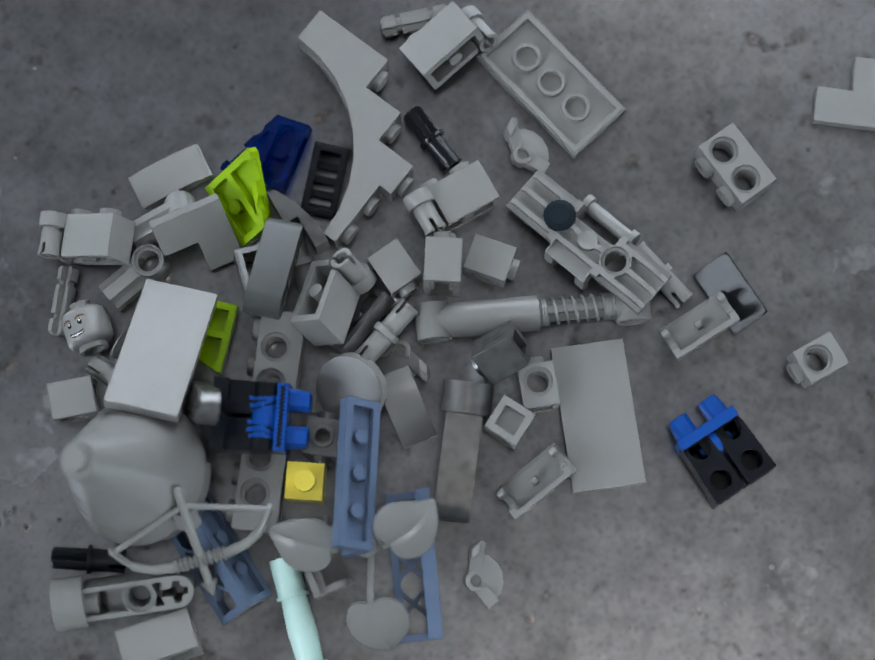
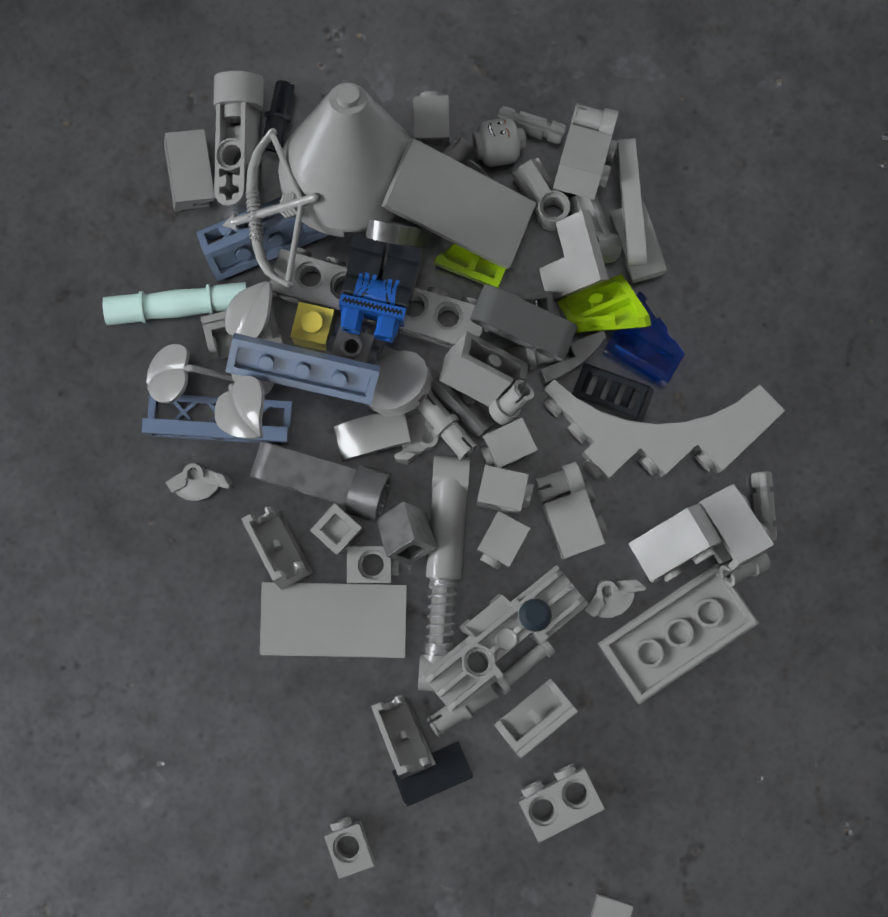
camera: 100 degrees right, 5 degrees up
black axle [404,106,462,173] -> none
black hips [669,394,777,509] -> none
none -> light grey hinge [494,678,578,759]
none -> light grey beam [617,138,647,266]
none -> light grey hinge [628,503,723,583]

